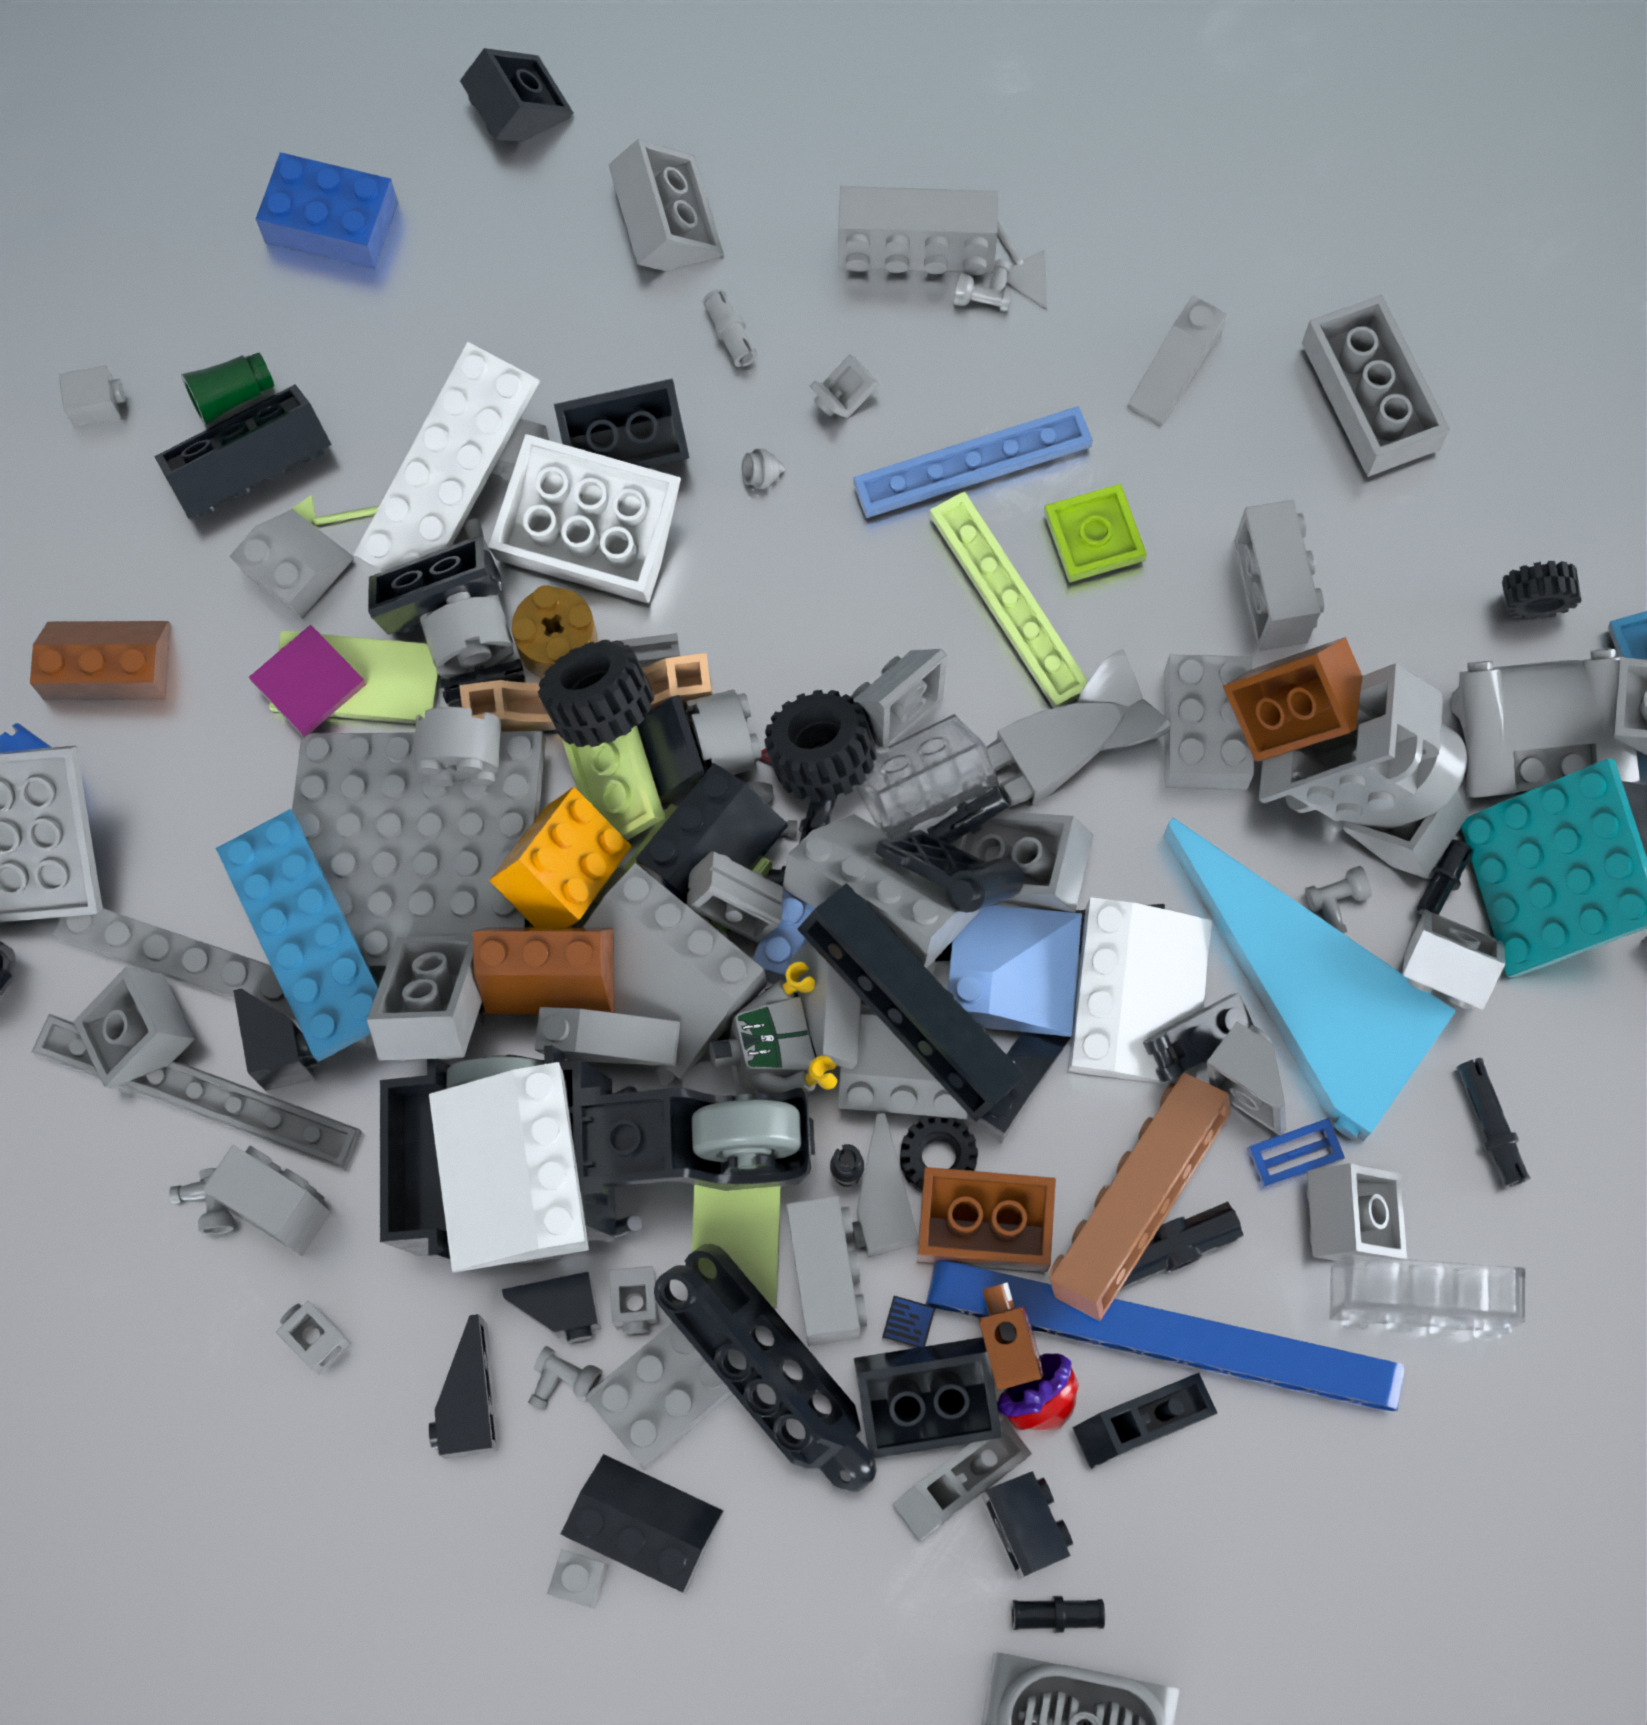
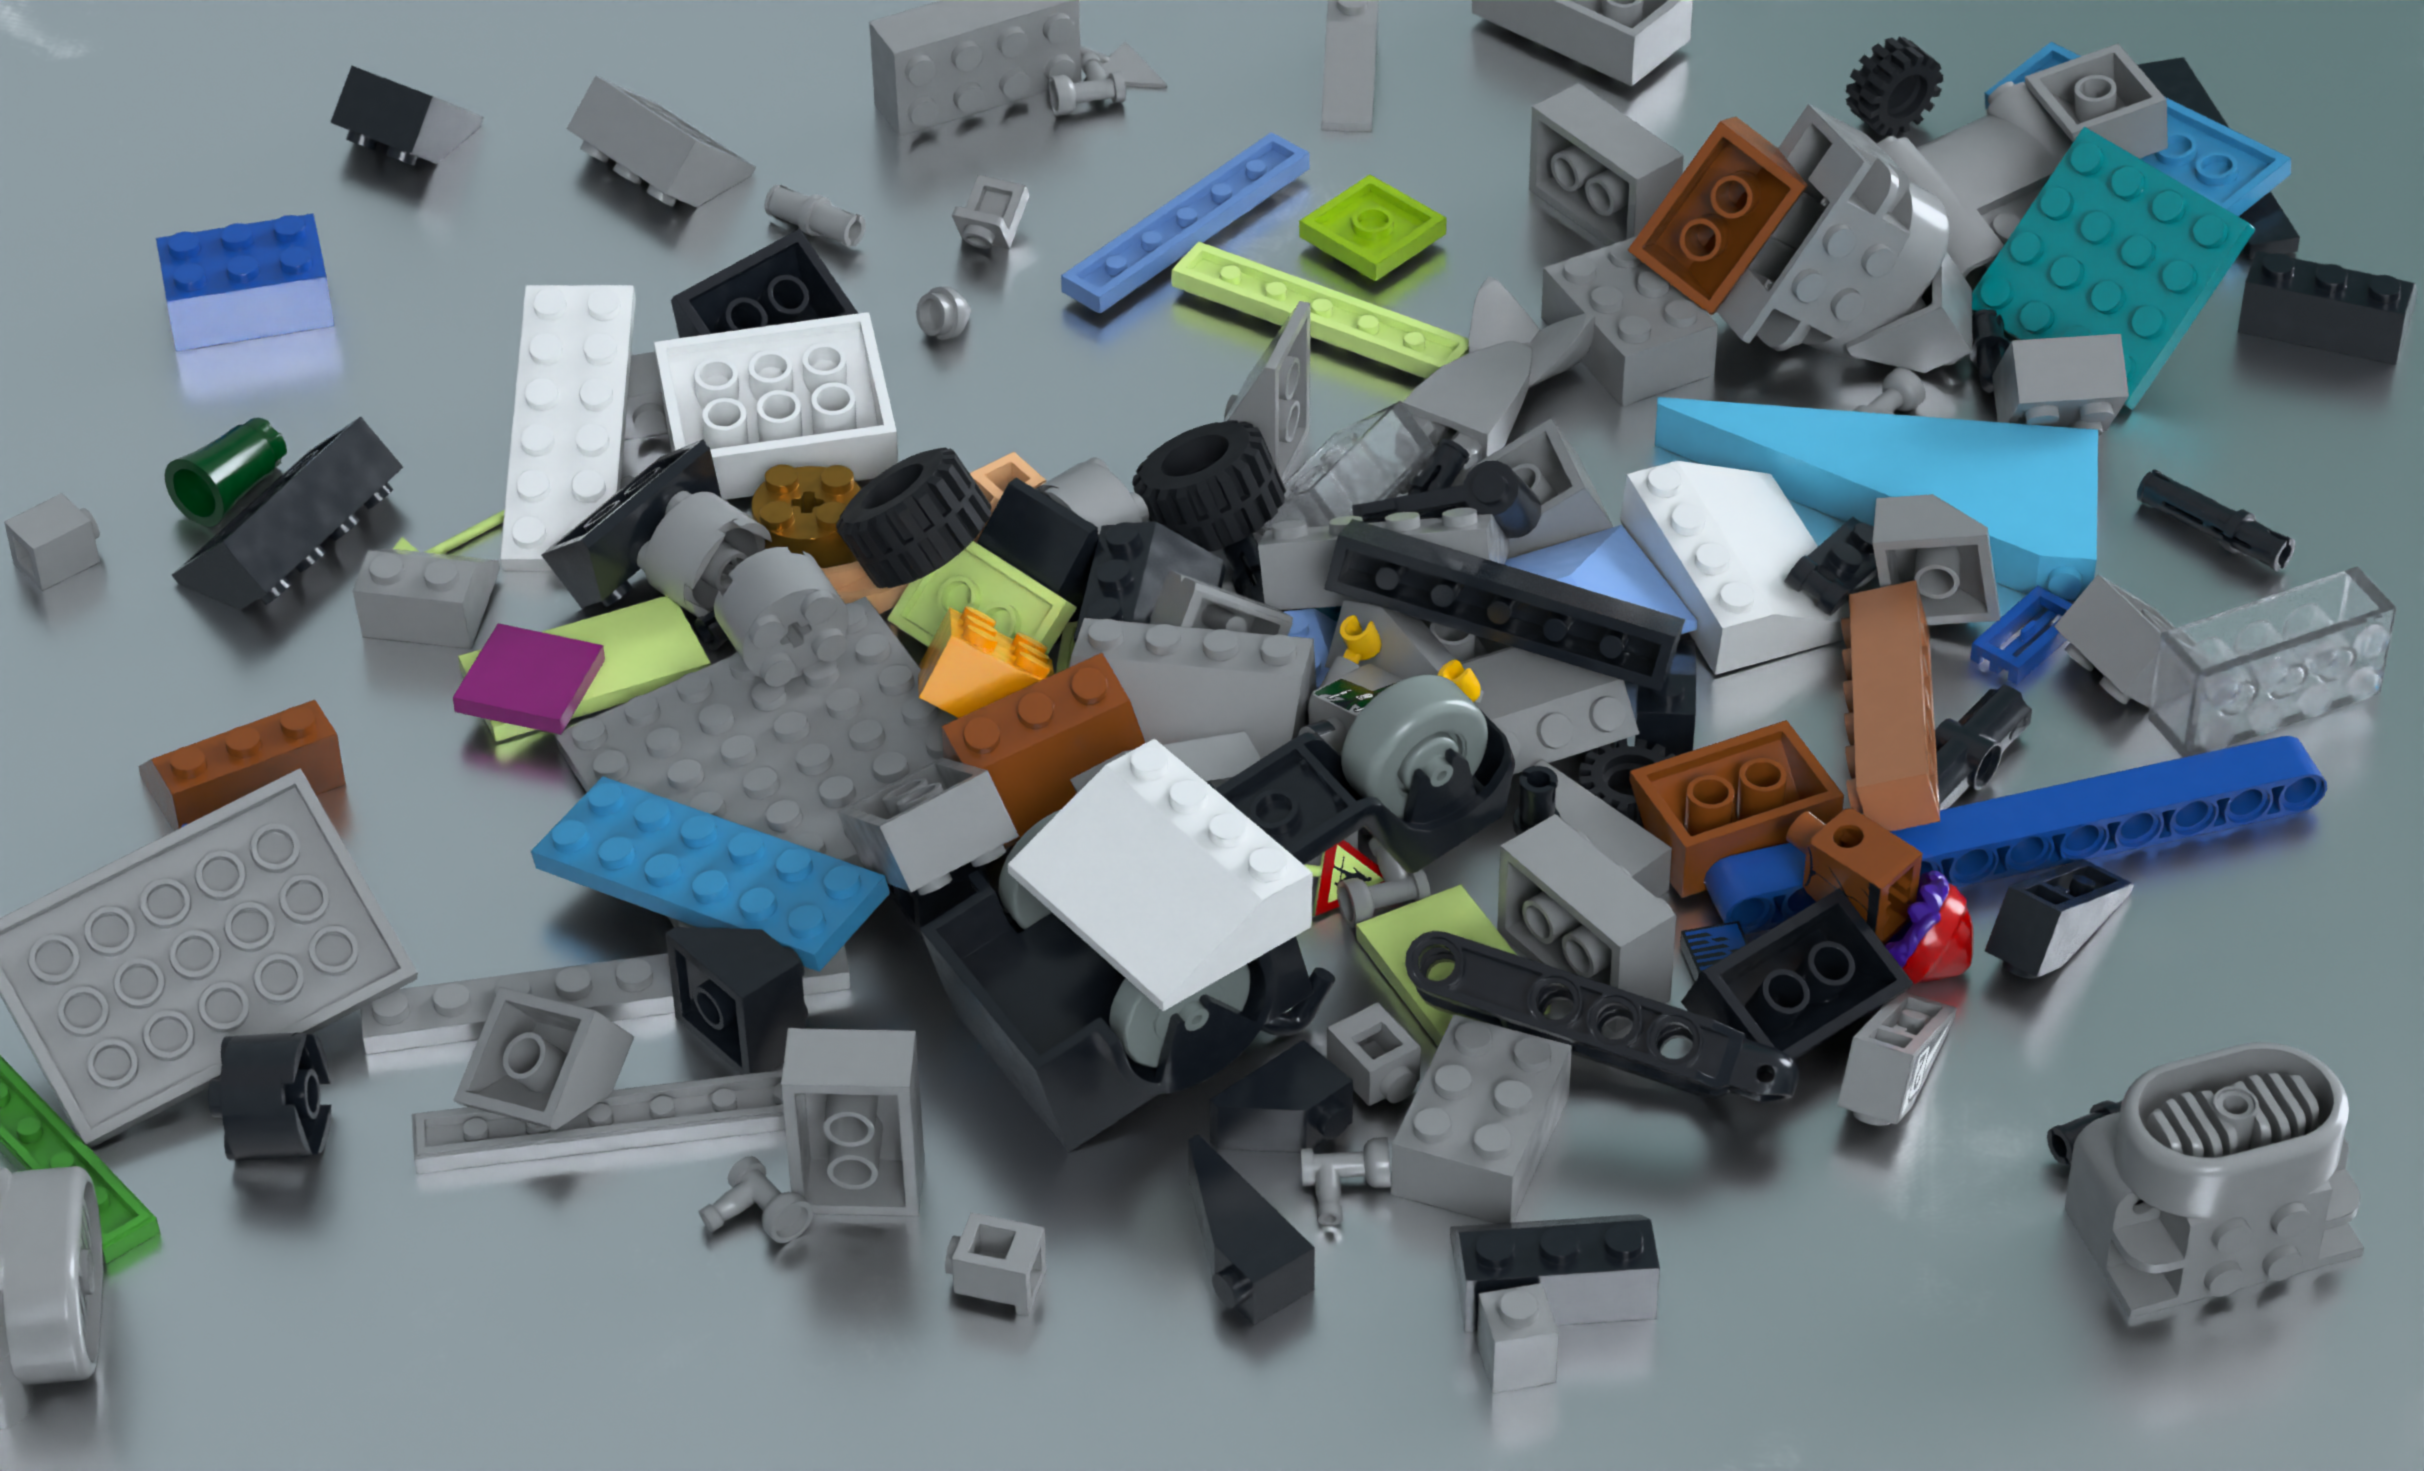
camera: 30 degrees left, 30 degrees down
black slope [982,1471,1073,1579] -> none

